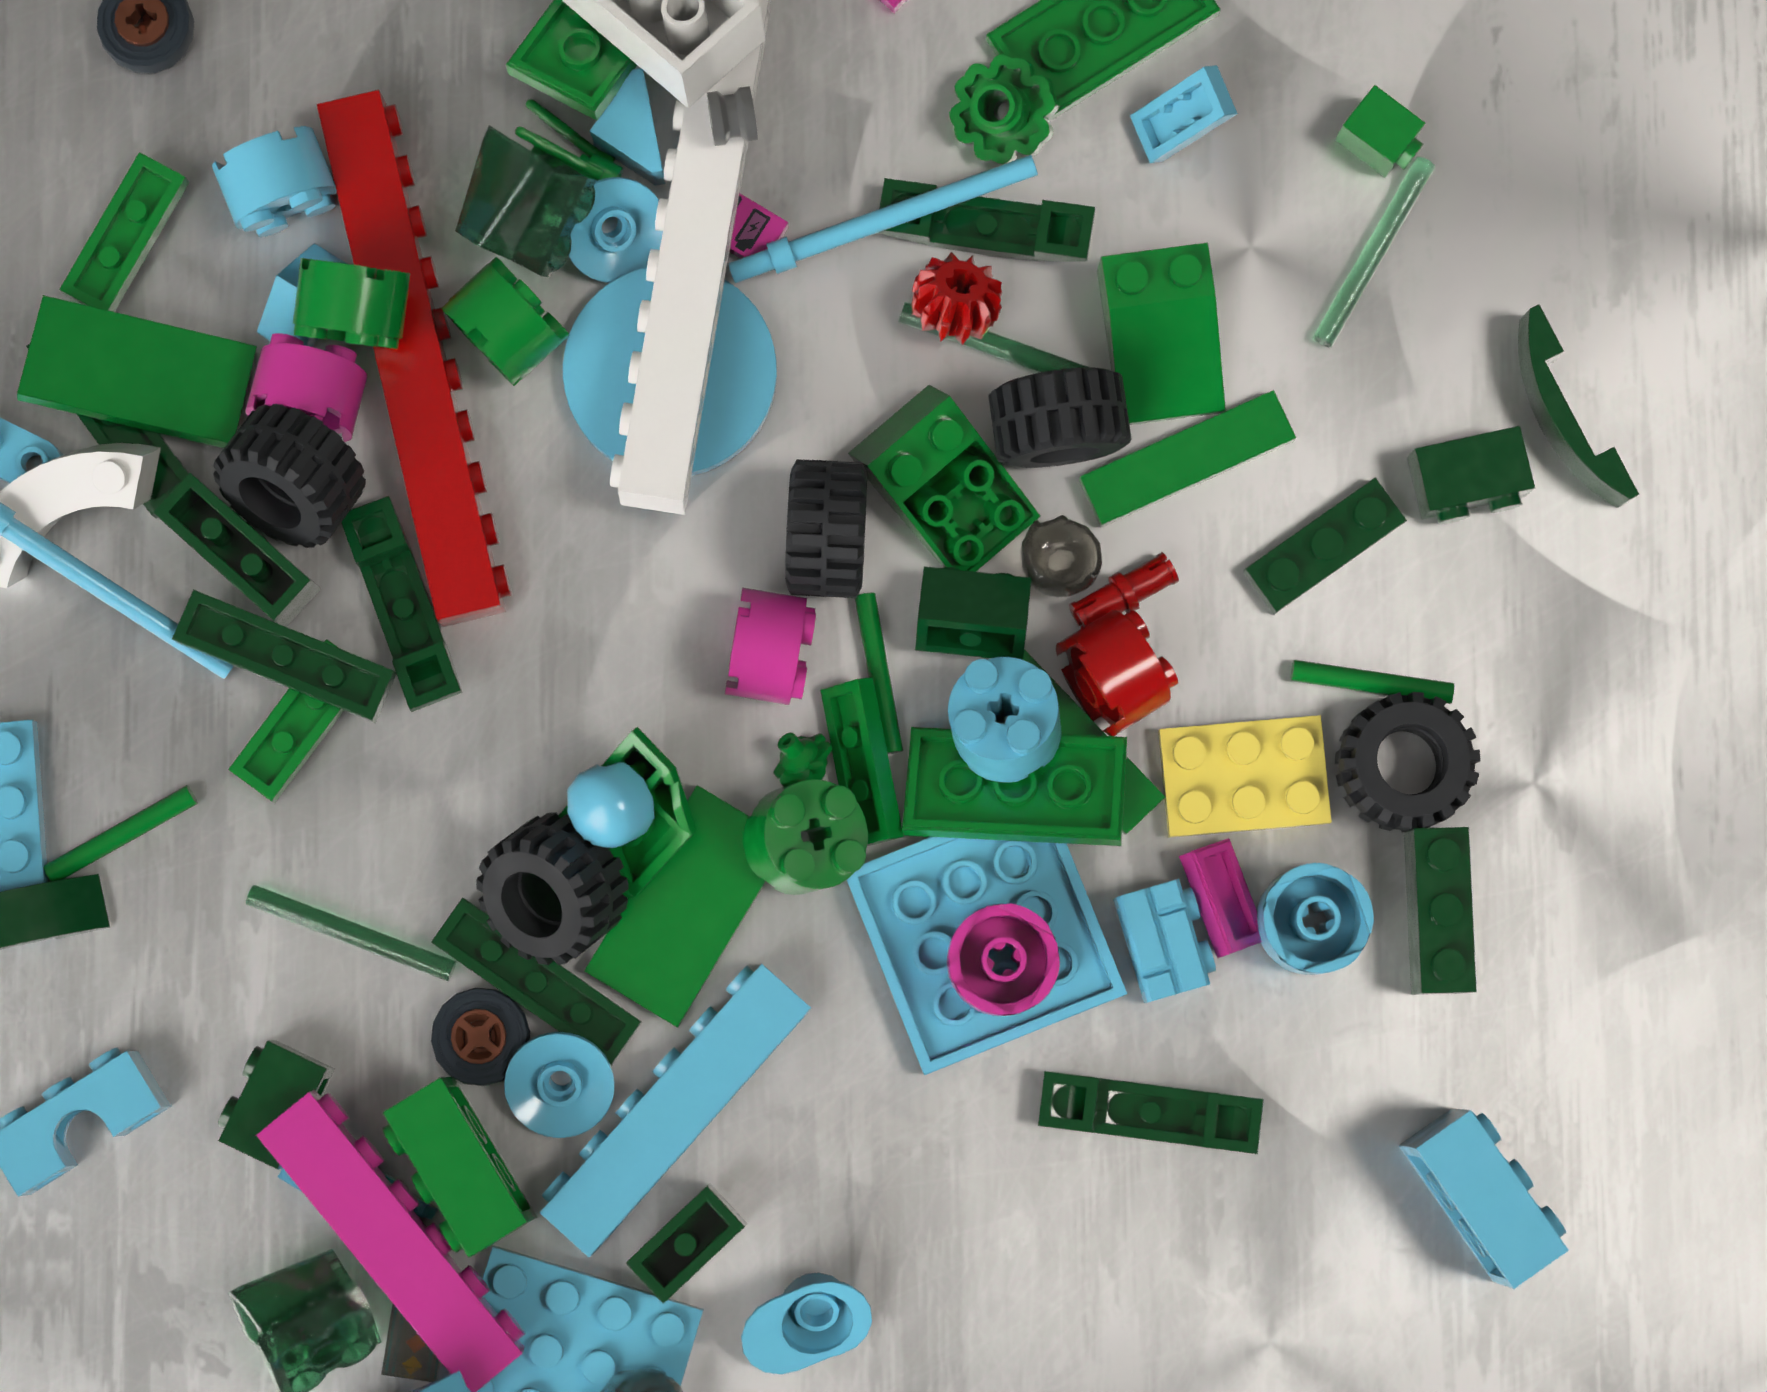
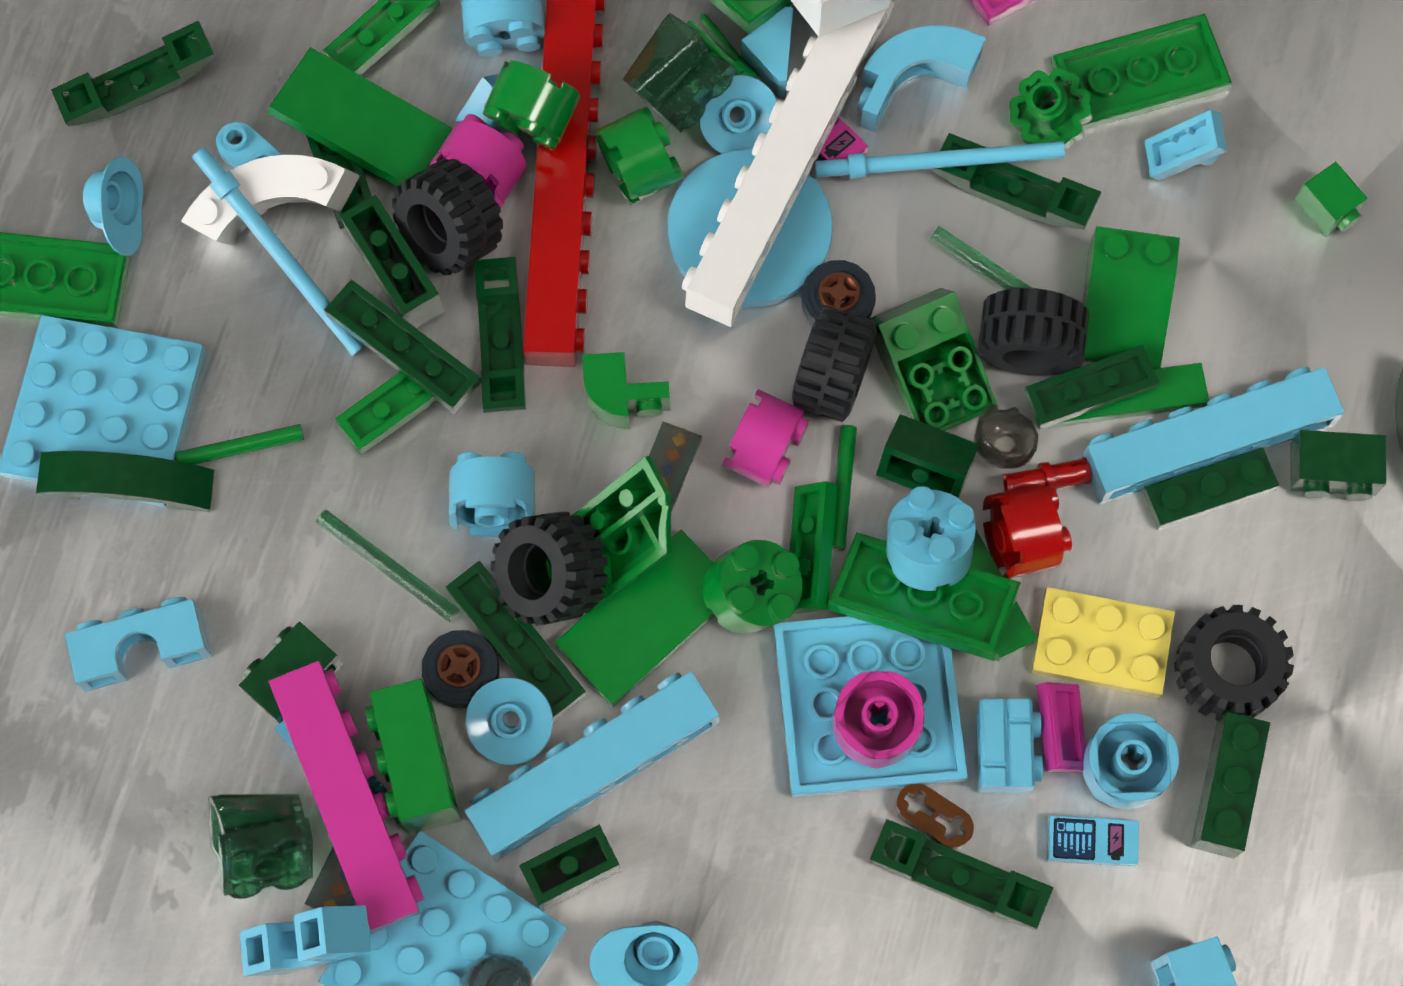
camera: 20 degrees right, 10 degrees down
medium azure hair [567,762,654,848] -> none
dark grey wheel [707,86,758,146] -> none
green plant [773,732,833,787] -> none
red gear [911,252,1002,345] -> none
green bar [1290,660,1455,704] -> none
clear green bar [1313,156,1435,348] -> none
none -> medium azure brick [449,452,535,538]
none -> green brick [582,352,670,429]
none -> clear smoke tile [649,421,702,515]
none -> black wheel [801,260,876,324]
none -> medium azure arch [857,25,986,132]
none -> reddish brown beam [896,783,974,850]
none -> dark green plate [1023,345,1159,430]
none -> tile [1047,815,1139,867]
none -> medium azure brick [1082,367,1345,504]

